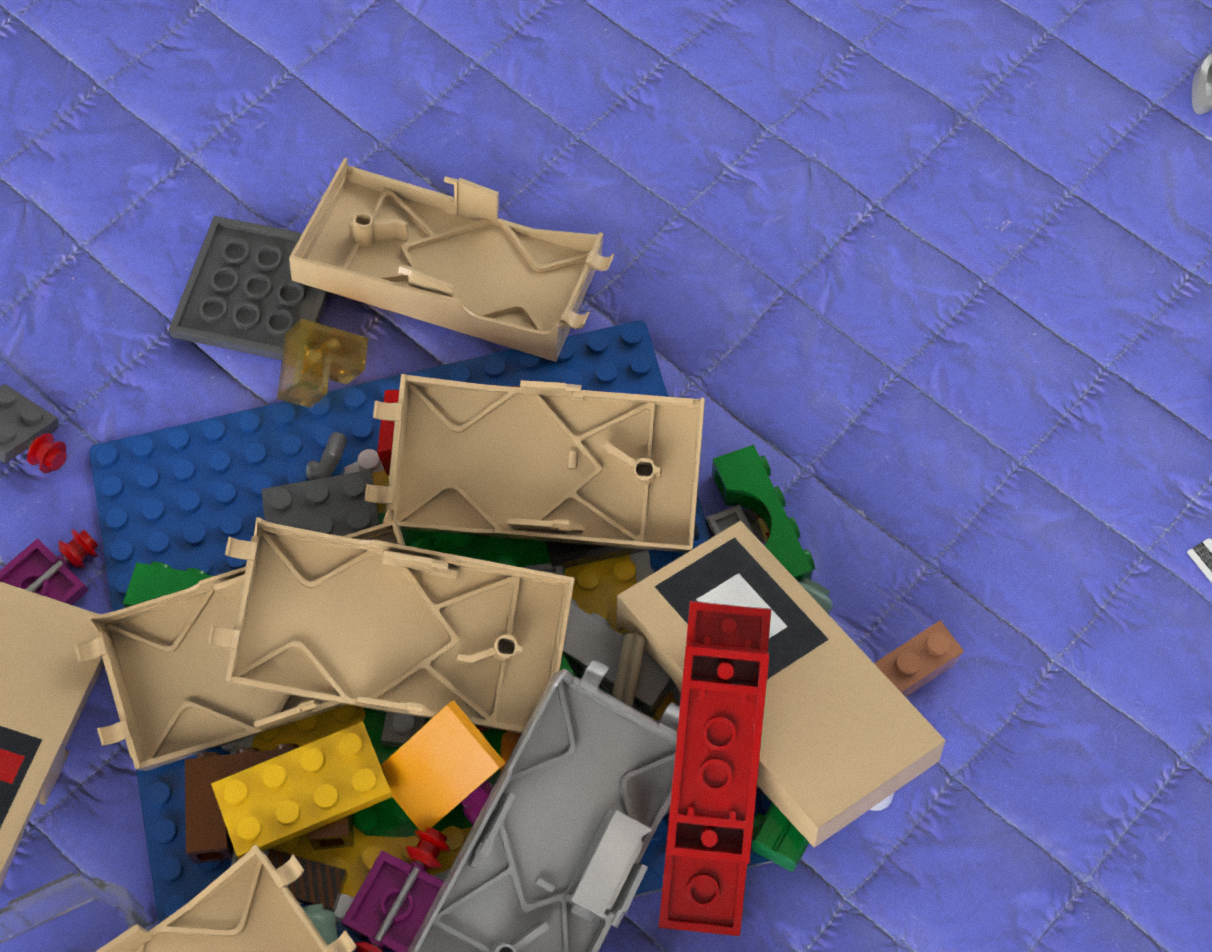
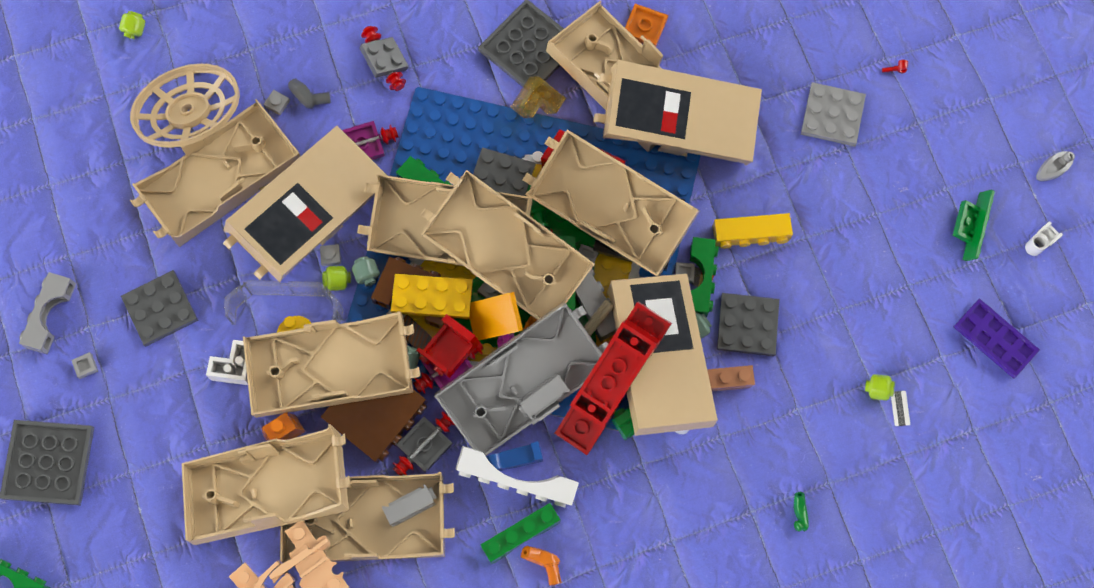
camera: 25 degrees right, 10 degrees up
dark grey arm [306,432,347,480] -> none
none -> light grey plate [320,244,341,266]
none -> lime head [322,266,351,291]
none -> sand green head [352,256,380,286]
none -> red panel [416,314,480,378]
none -> tan piece [593,60,762,165]
none -> orange tile [625,4,669,47]
none -> yellow brick [712,213,793,249]
none -> dark grey plate [717,293,780,356]
none -> green arm [793,492,809,532]
none -> light grey plate [801,82,866,146]
none -> lime head [865,374,895,401]
none -> red hand [882,60,908,74]
none -> green bracket [953,189,995,261]

